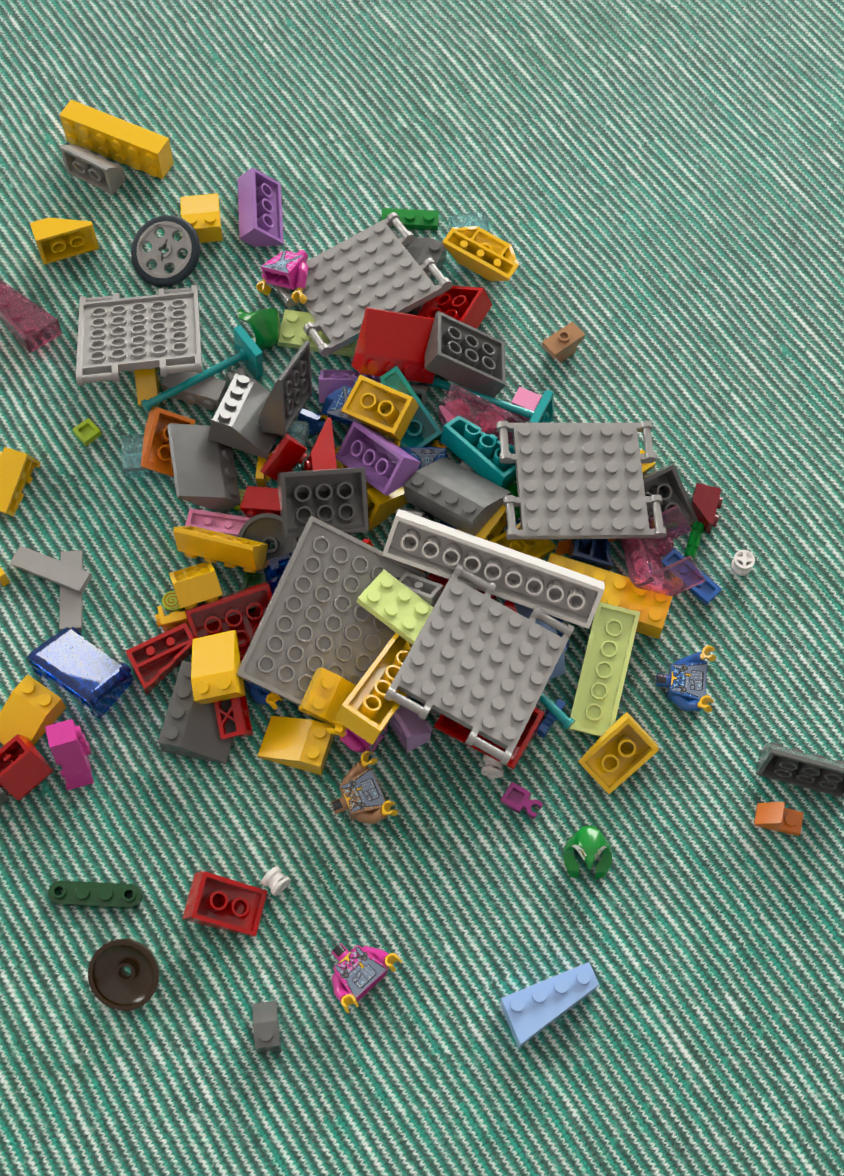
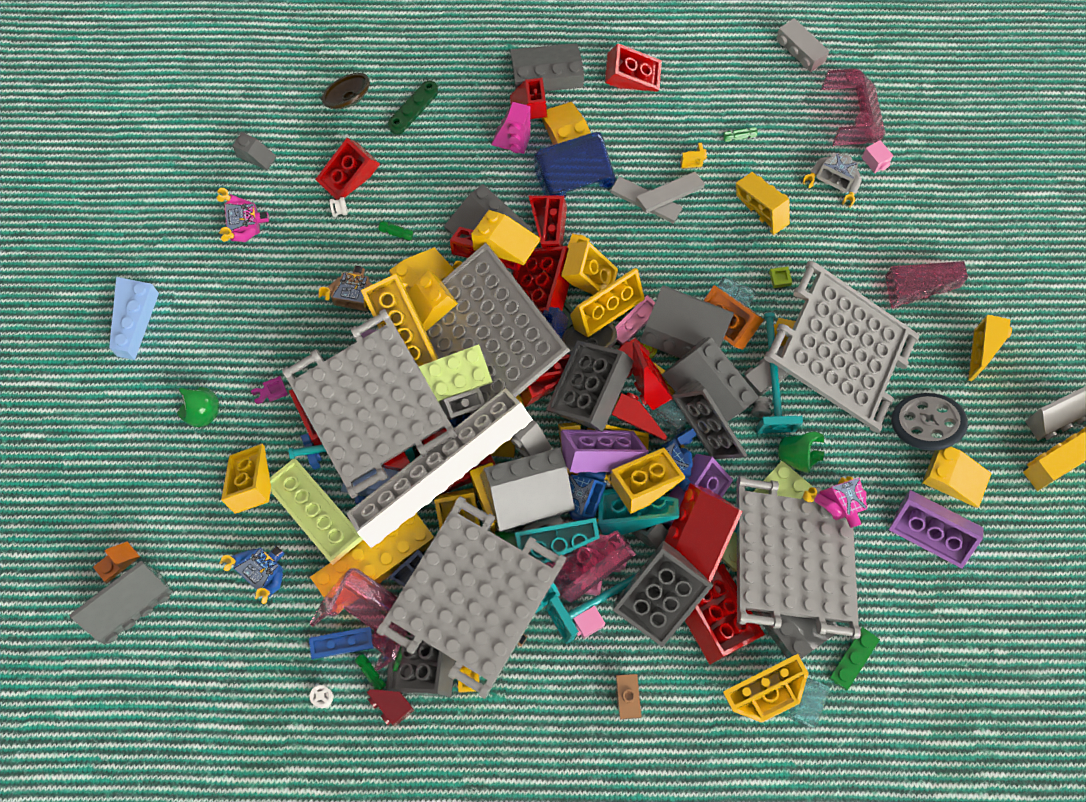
camera: 125 degrees right, 5 degrees up
none -> green axle [378,221,413,241]

